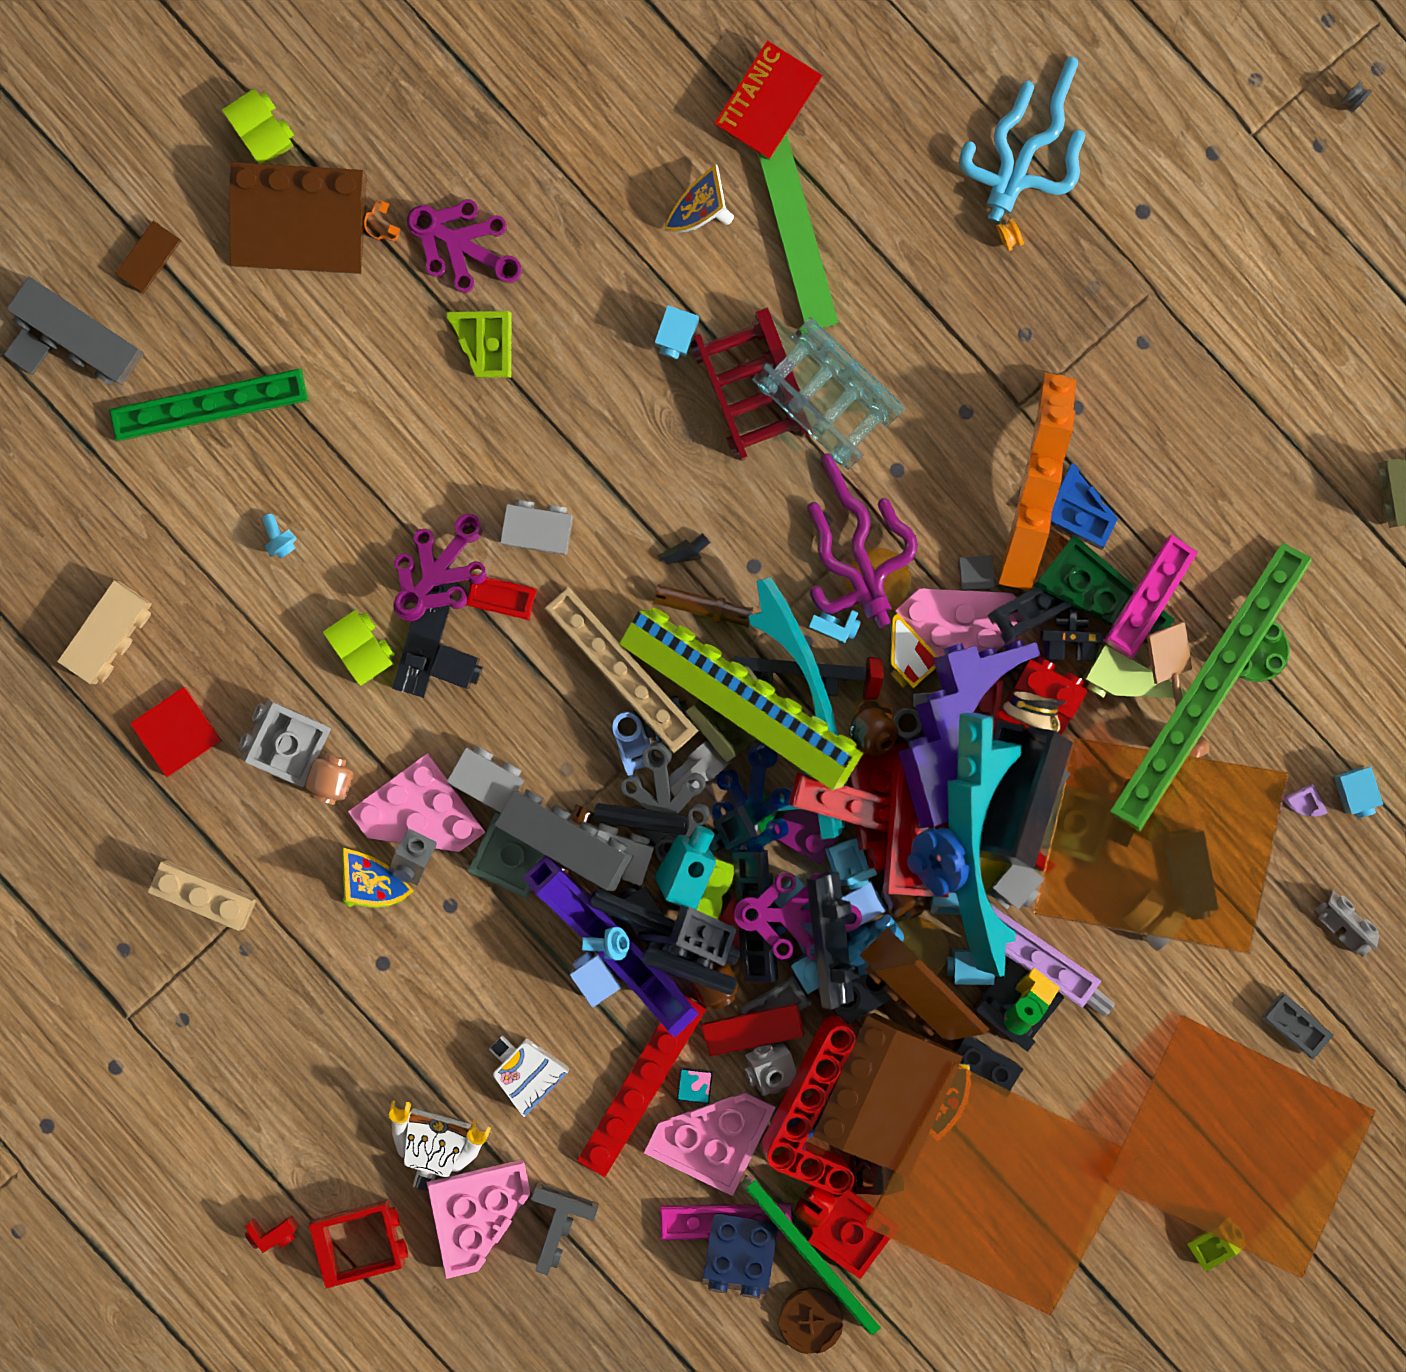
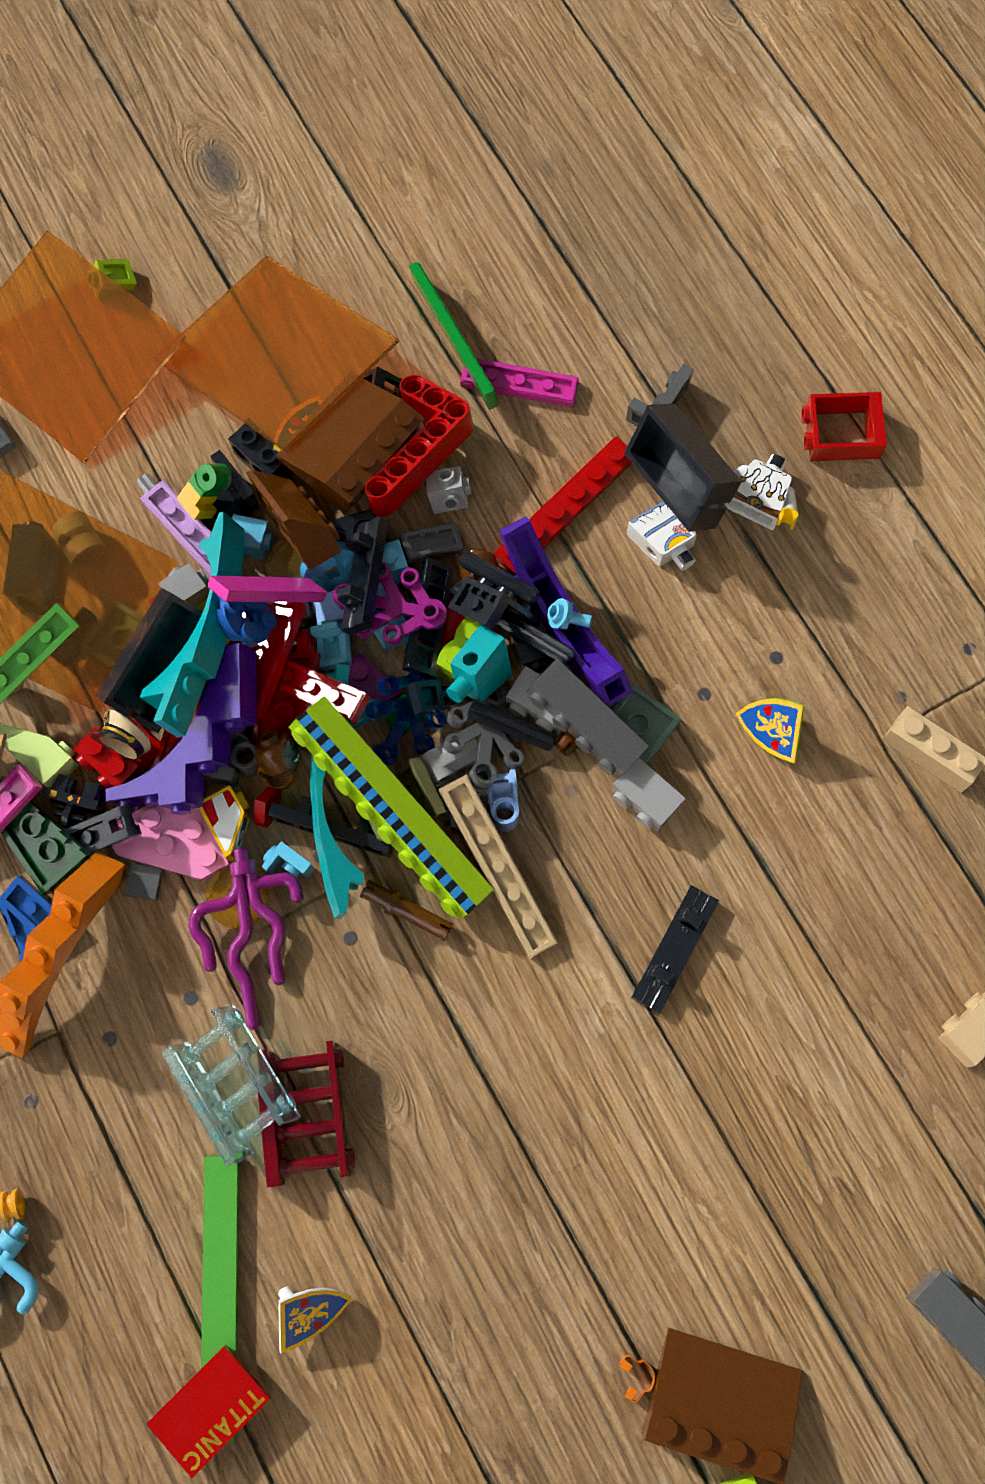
camera: 170 degrees left, 15 degrees down
green tile [109,368,309,442] -> none
reddish brown tile [115,220,181,294] -> none
red tile [130,687,222,778] -> none
light grey plate [238,698,331,787] -> none
red bracket [244,1215,300,1253] -> none
medium azure plate [262,514,297,559] -> none
nougat head [305,754,353,805] -> none
lime brick [323,609,395,686] -> none
bright pink plate [348,753,486,852] -> none
dark grey bracket [388,829,437,886] -> none
magenta plant [393,514,487,621] -> none
magenta plant [407,199,522,293] -> none
bright pink plate [426,1159,530,1279] -> none
black brick [430,644,483,689] -> none
lime wing [447,311,512,379] -> none
red tile [466,574,537,621] -> none
light grey brick [500,500,573,555] -> none
light blue brick [570,951,622,1008] -> none
bright pink plate [644,1091,775,1196] -> none
medium azure brick [655,305,699,359] -> none
black bar [657,533,711,564] -> none
tile [677,1067,713,1104] -> none
red tile [701,1003,805,1056] -> none
dark blue bracket [701,1214,778,1299] -> none
reddish brown tile [778,1287,844,1354] -> none
red plate [794,1185,899,1279] -> none
none -> dark pink tile [208,576,327,602]
none -> black piece [624,403,742,532]

